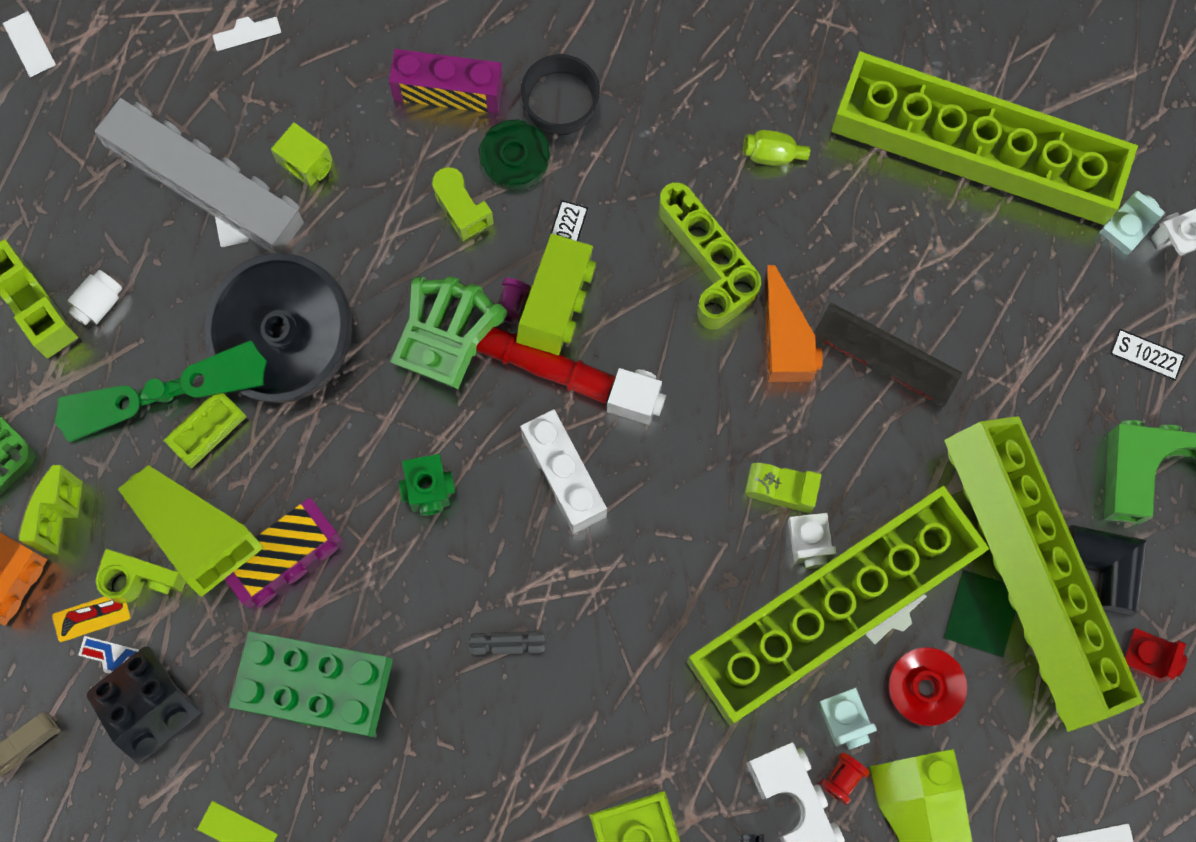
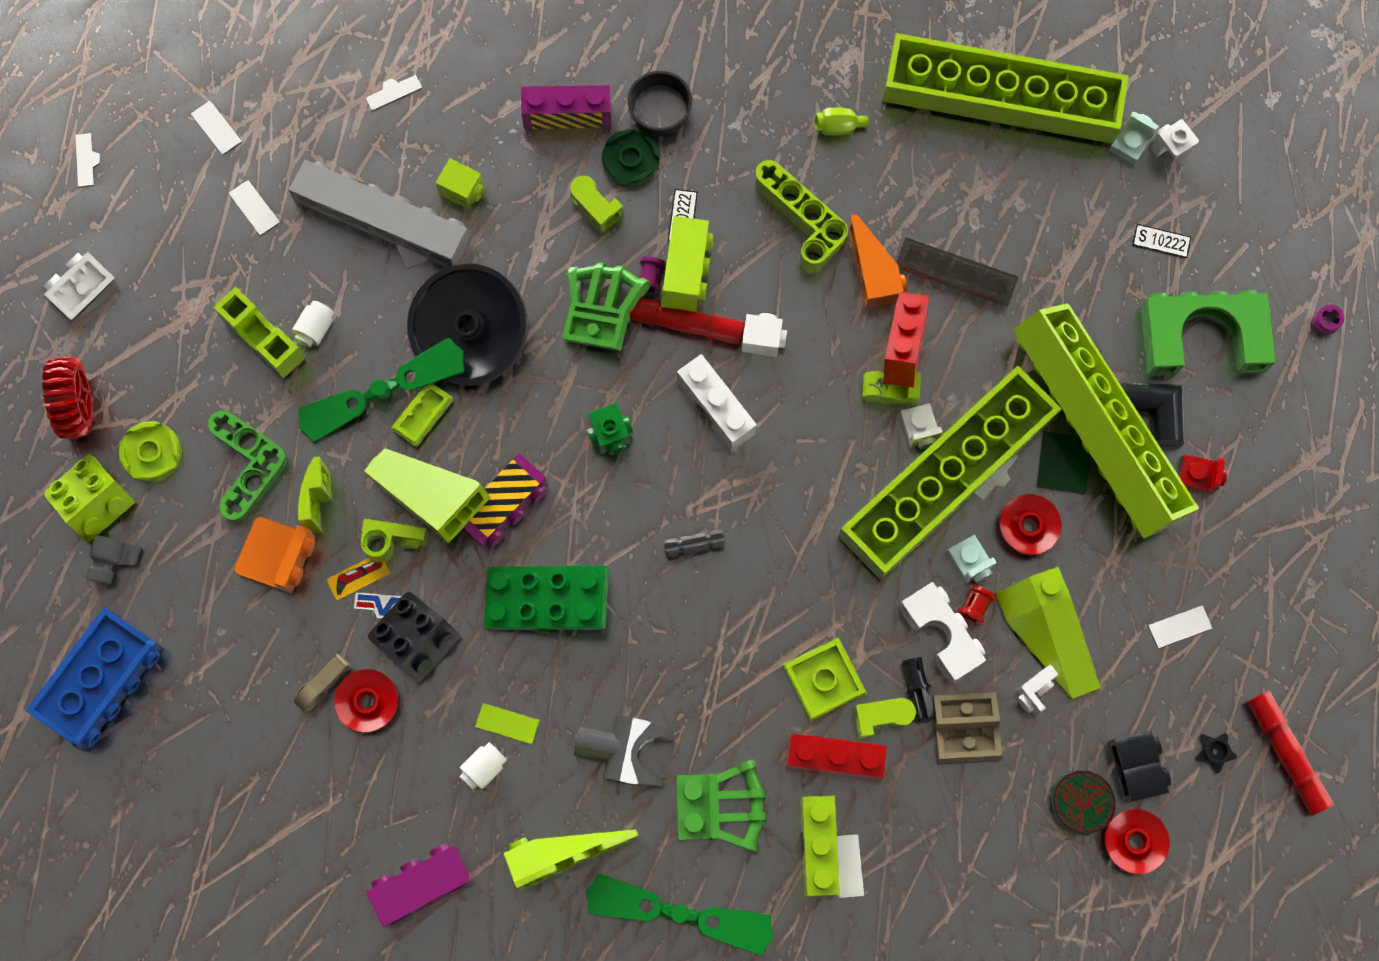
camera: 10 degrees left, 0 degrees up
none -> white sticker [229,180,280,235]
none -> red dish [334,669,398,733]
none -> brick [883,292,930,388]

